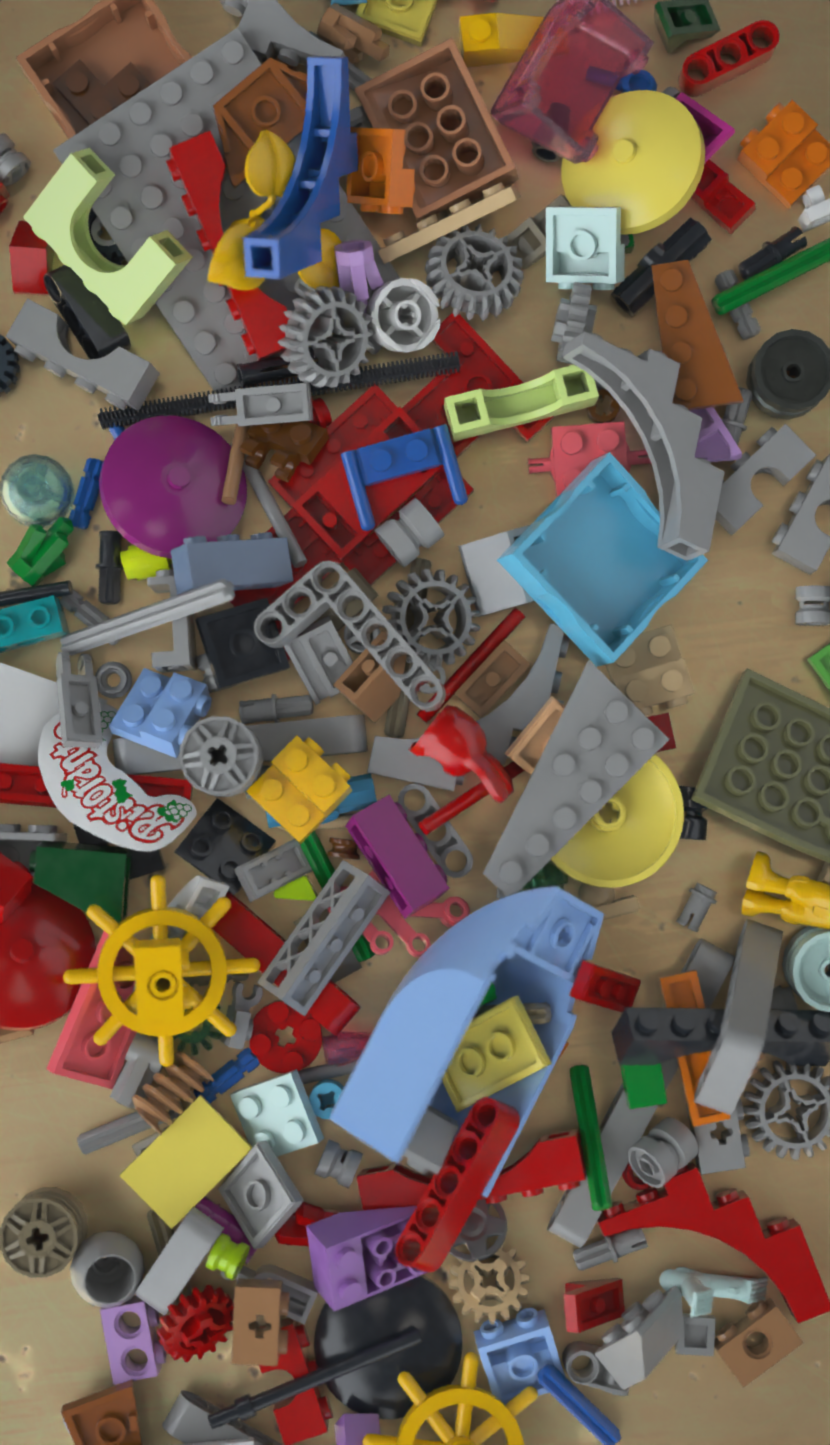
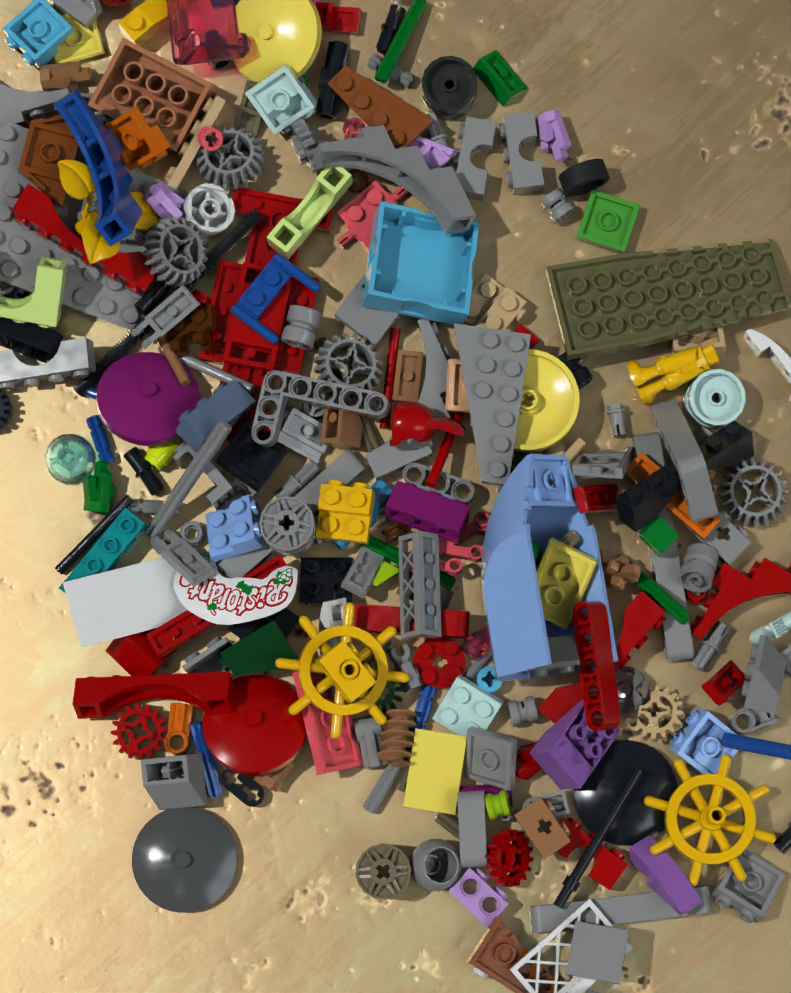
camera: 30 degrees left, 5 degrees down
none -> coral bush [197,126,223,151]
none -> clear pink bush [343,118,365,140]
none -> light grey wing [573,446,634,479]
none -> medium nougat rock [602,555,642,590]

